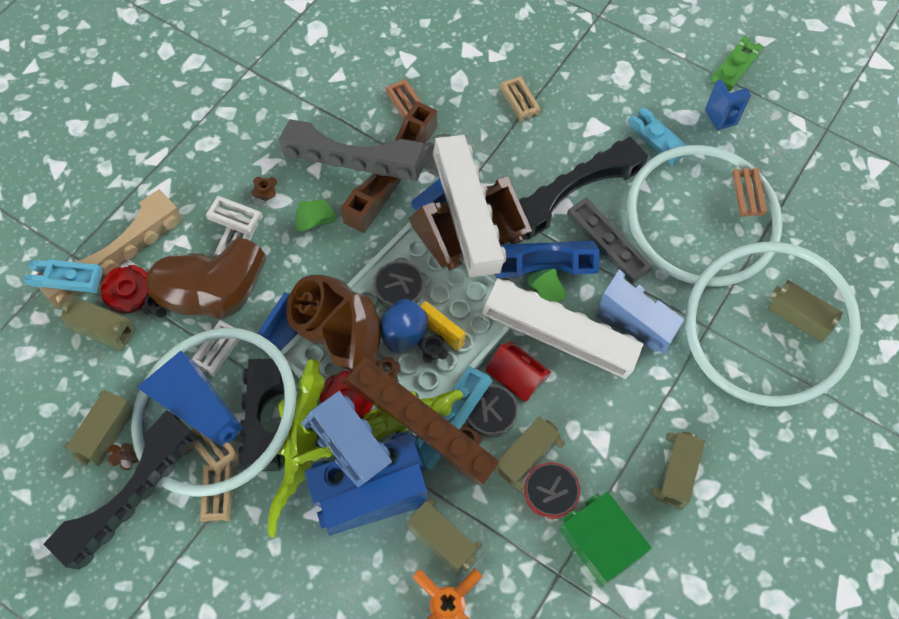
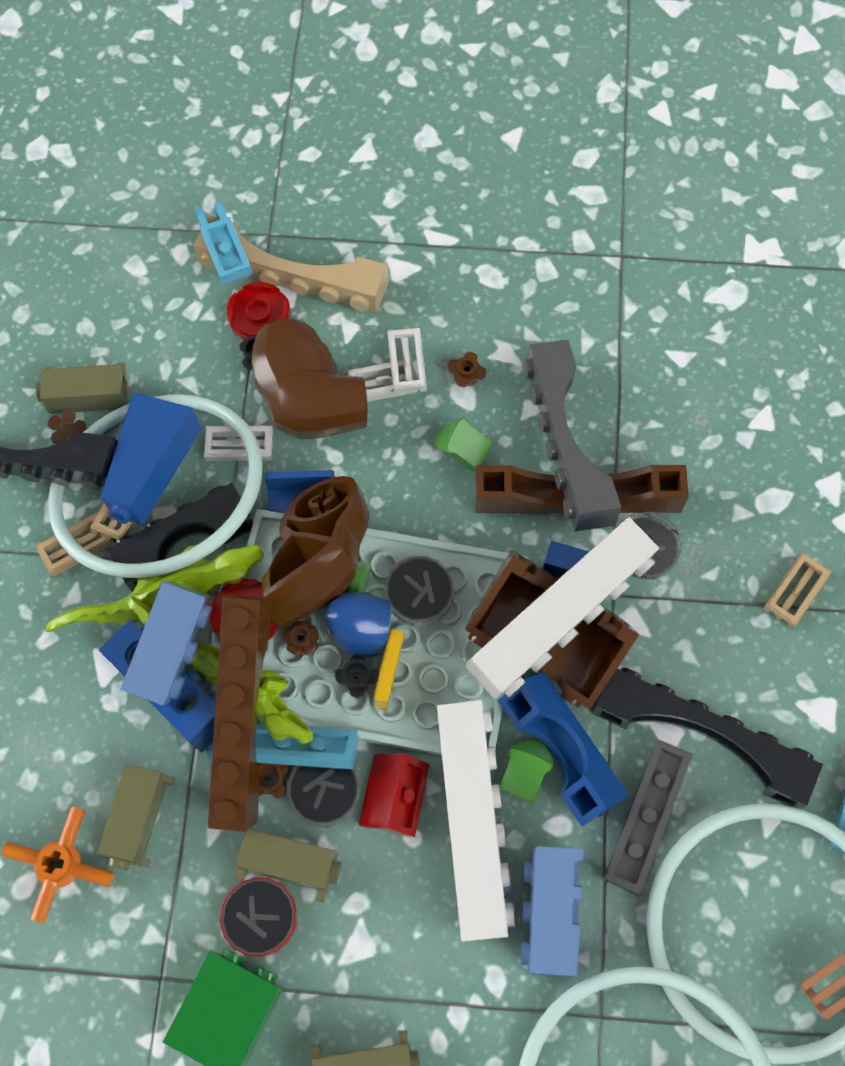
camera: 65 degrees right, 5 degrees up
olive brick [60,297,136,351] -> none
blue slope [317,464,427,535] -> none
nougat tile [386,79,422,119] -> none

